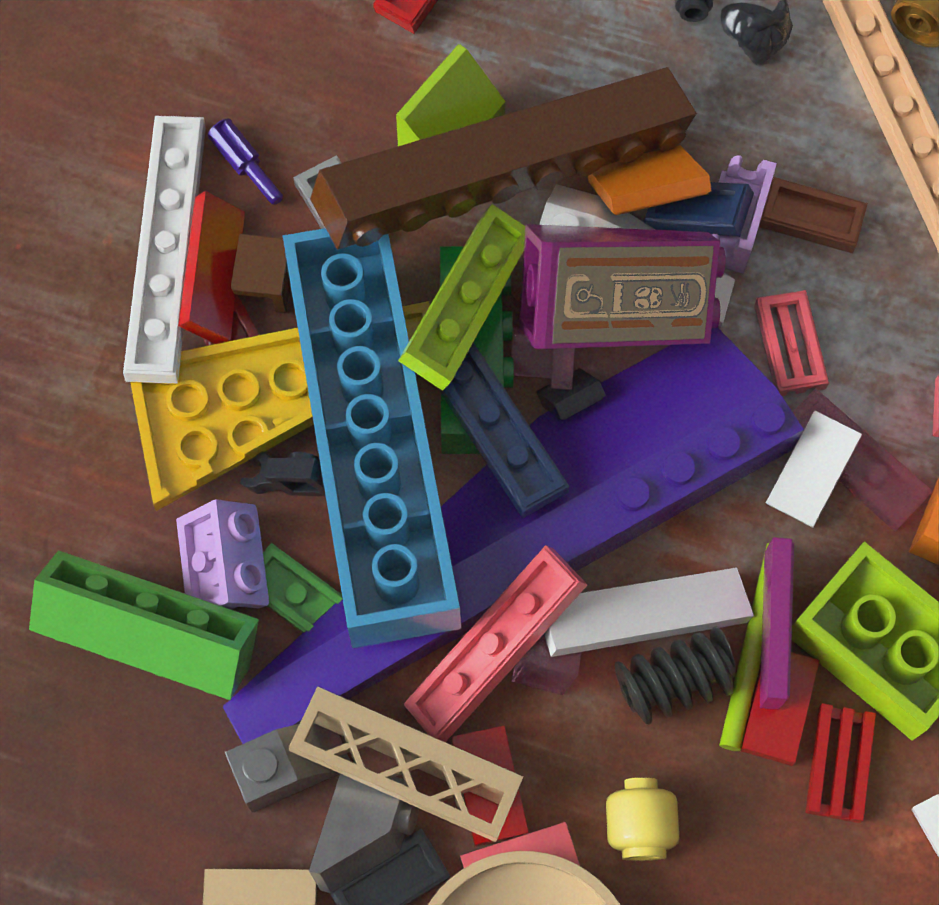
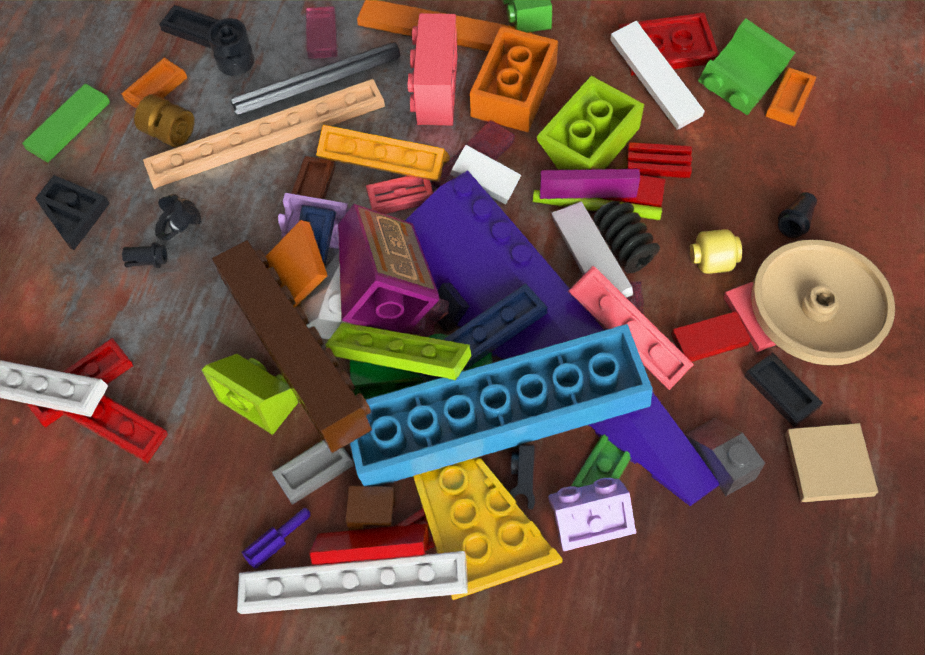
camera: 90 degrees left, 10 degrees down
bright green brick [29,550,259,700] -> none
tan fence [289,686,523,842] -> none
flat silver slope [309,773,419,893] -> none
none -> light orange fence [316,125,450,182]

